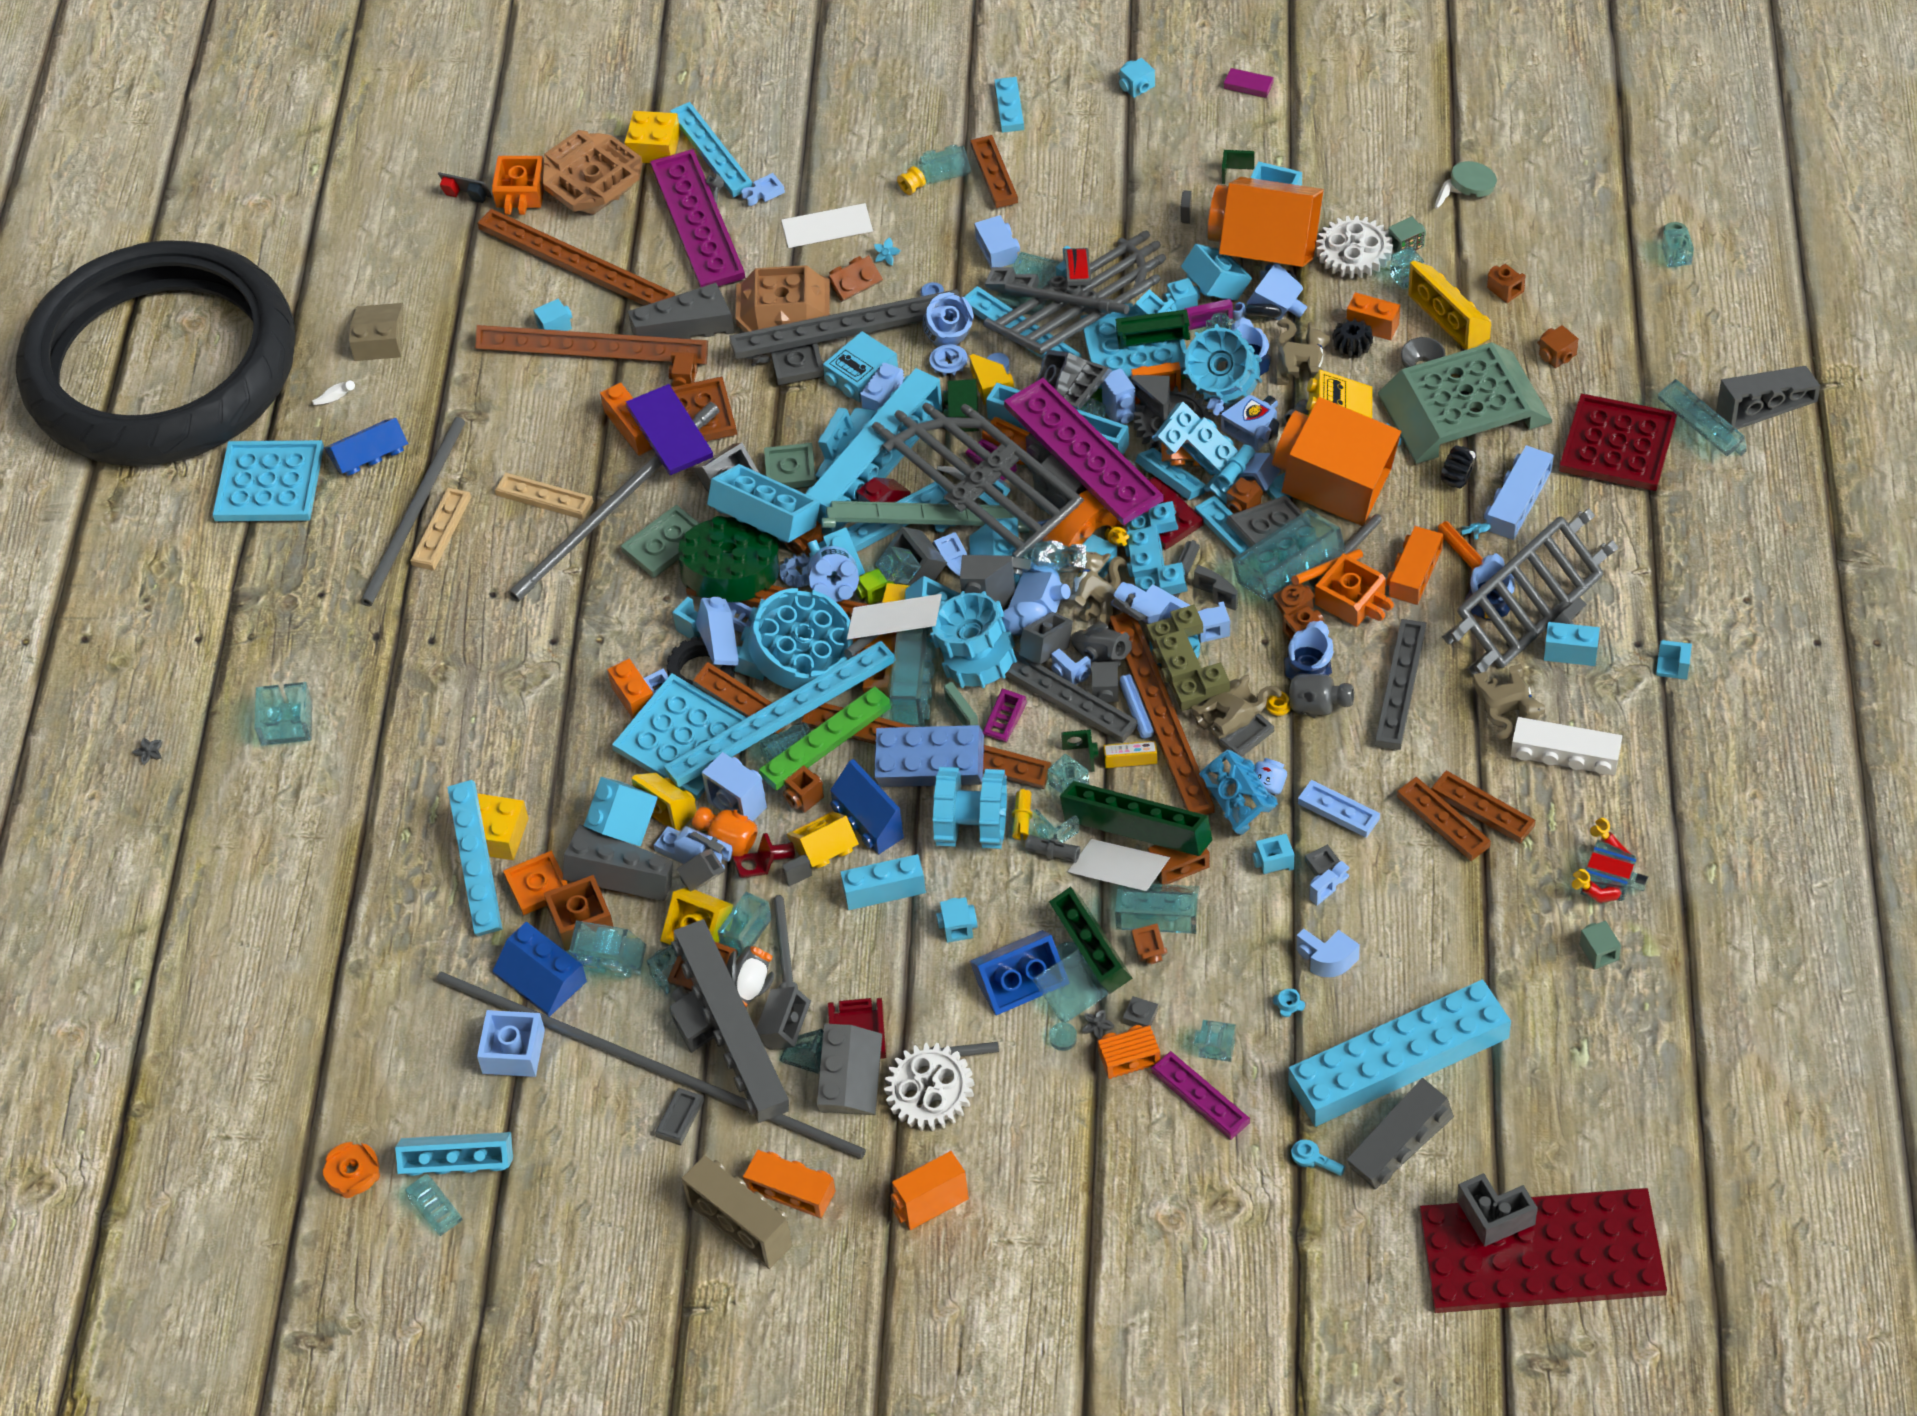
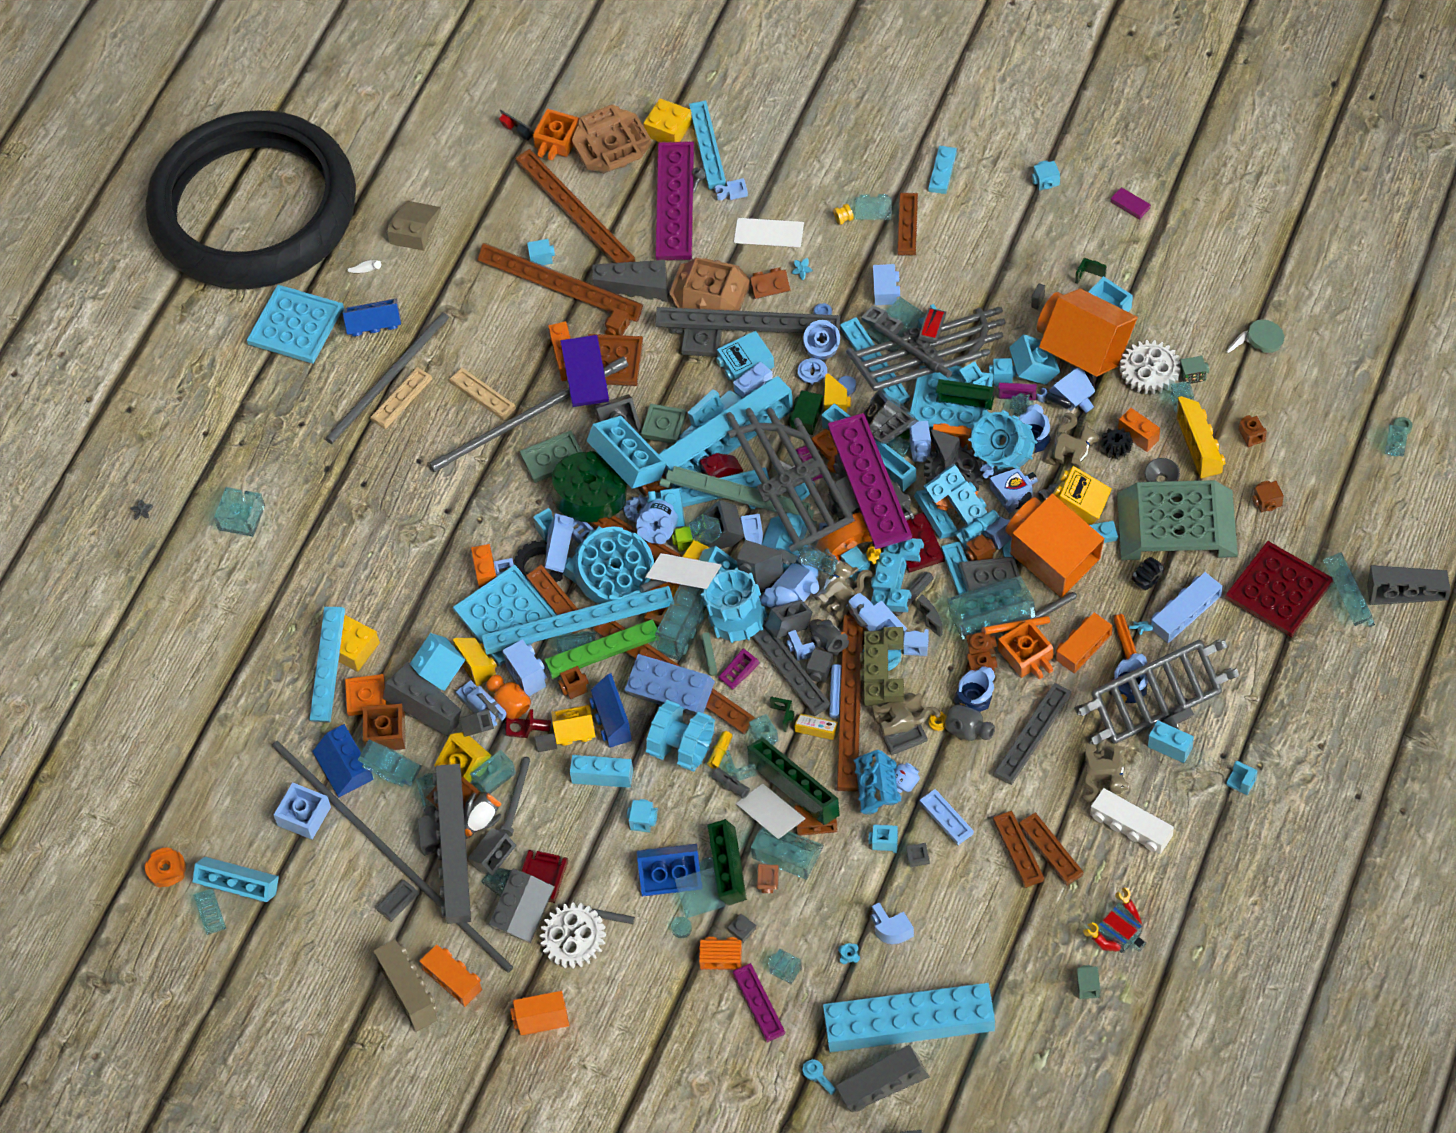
camera: 20 degrees right, 5 degrees up
dark grey plant [1082,1009,1114,1040] -> none
light blue plate [1309,861,1349,906] -> none

